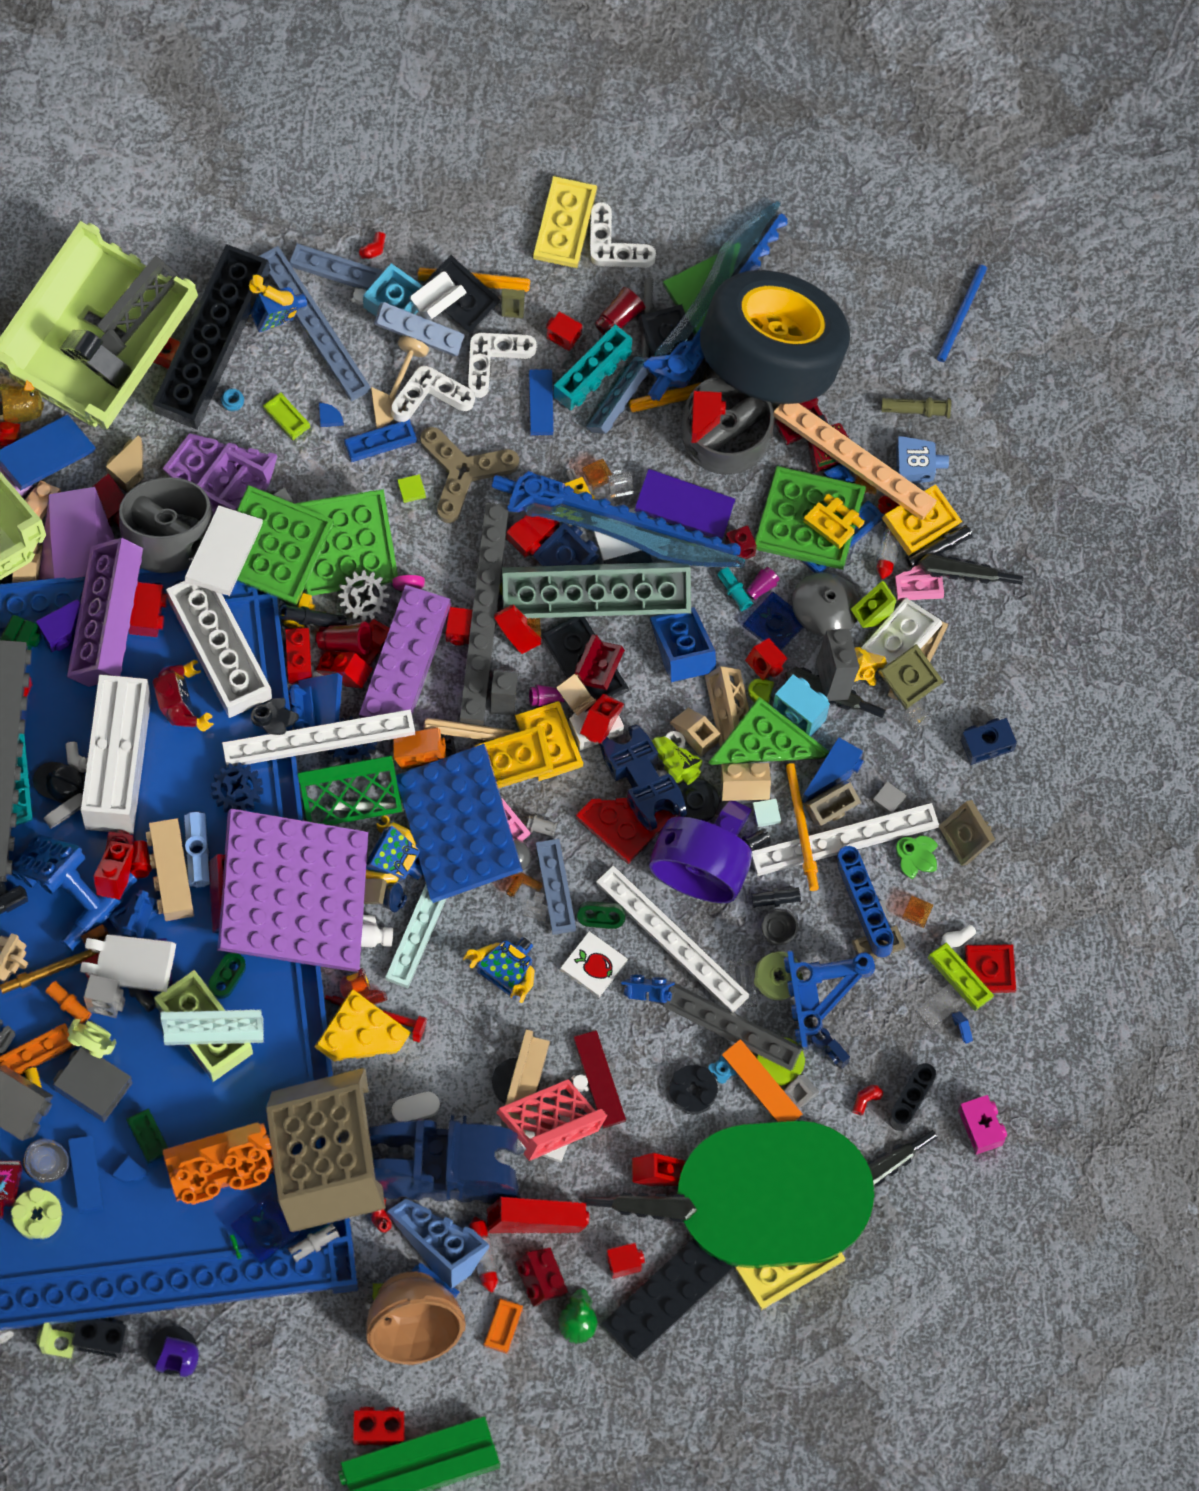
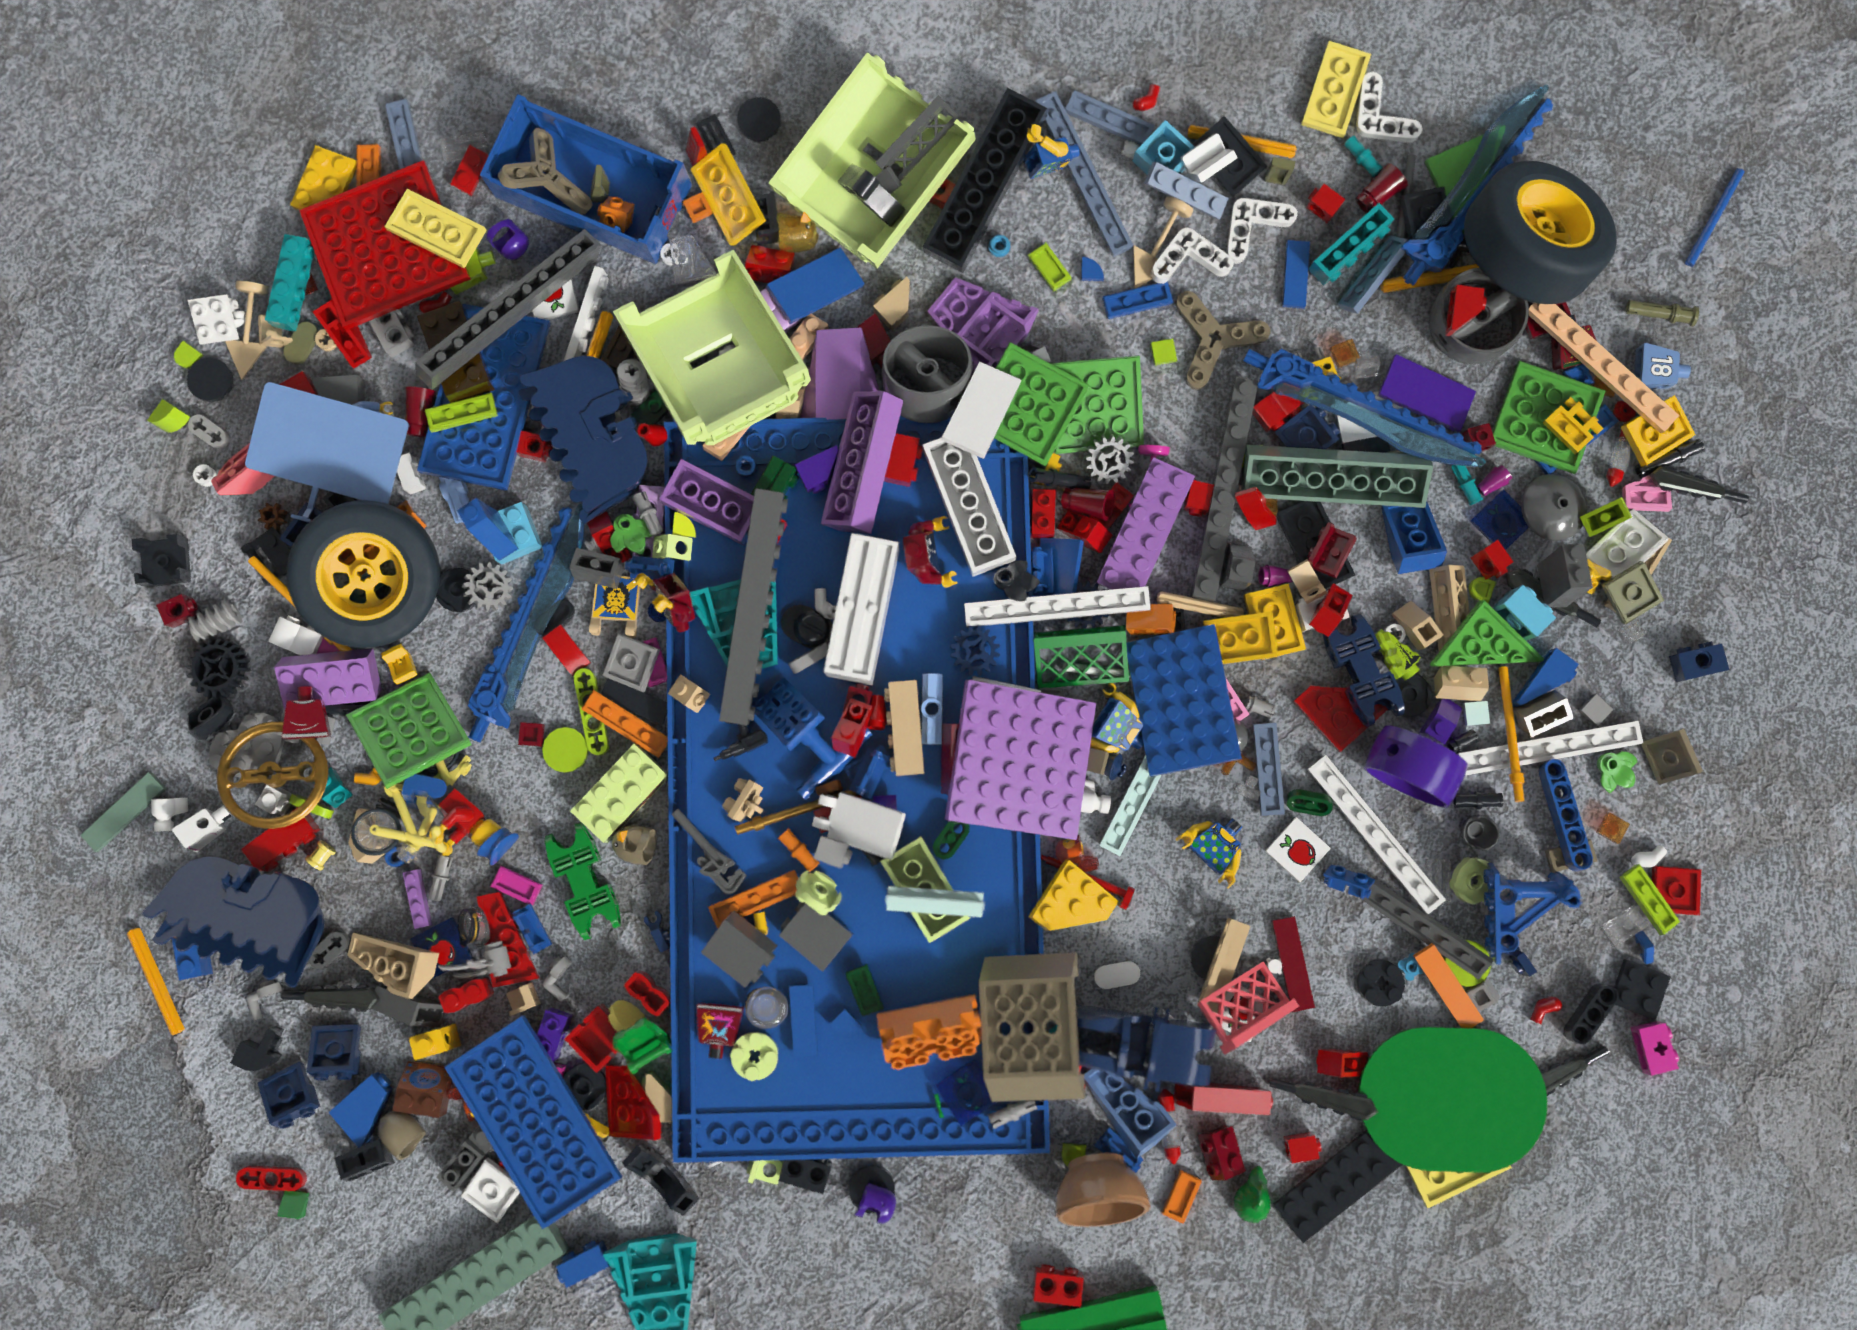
camera: 15 degrees right, 15 degrees up
none -> teal pin [1344,135,1384,178]
none -> black plate [1614,959,1671,1020]

